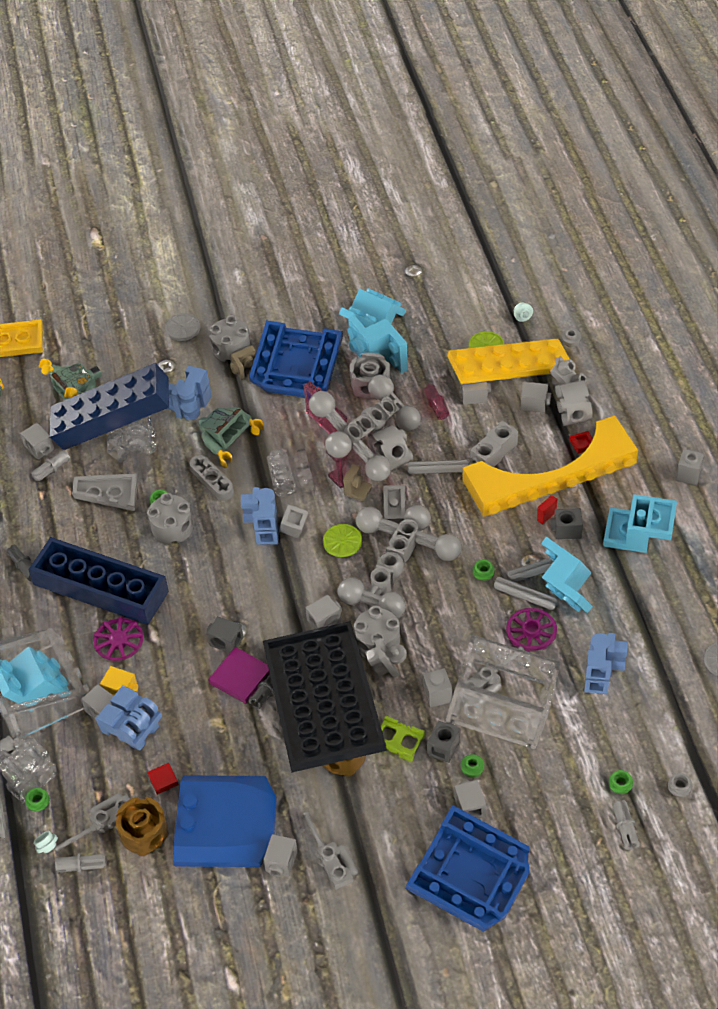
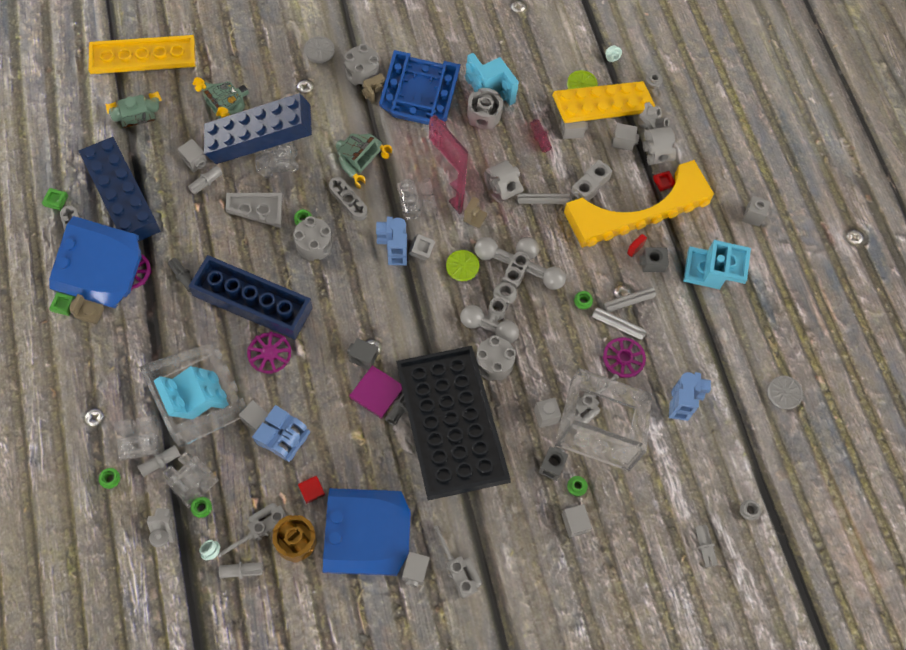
camera: 10 degrees left, 15 degrees up
yellow brick [100,666,138,696] -> none
medium blue hips [167,366,212,420] -> none
light grey brick [305,595,342,629] -> none
light grey piece [309,374,421,482] -> none
medium azure bracket [339,288,407,327] -> none
light grey hips [366,638,407,678] -> none
lime piece [381,716,426,762] -> none
light grey plate [383,485,405,524] -> none
blue wedge [405,805,530,932] -> none
medium azure bracket [541,537,593,614] -> none
bright green plate [609,770,633,794] -> none

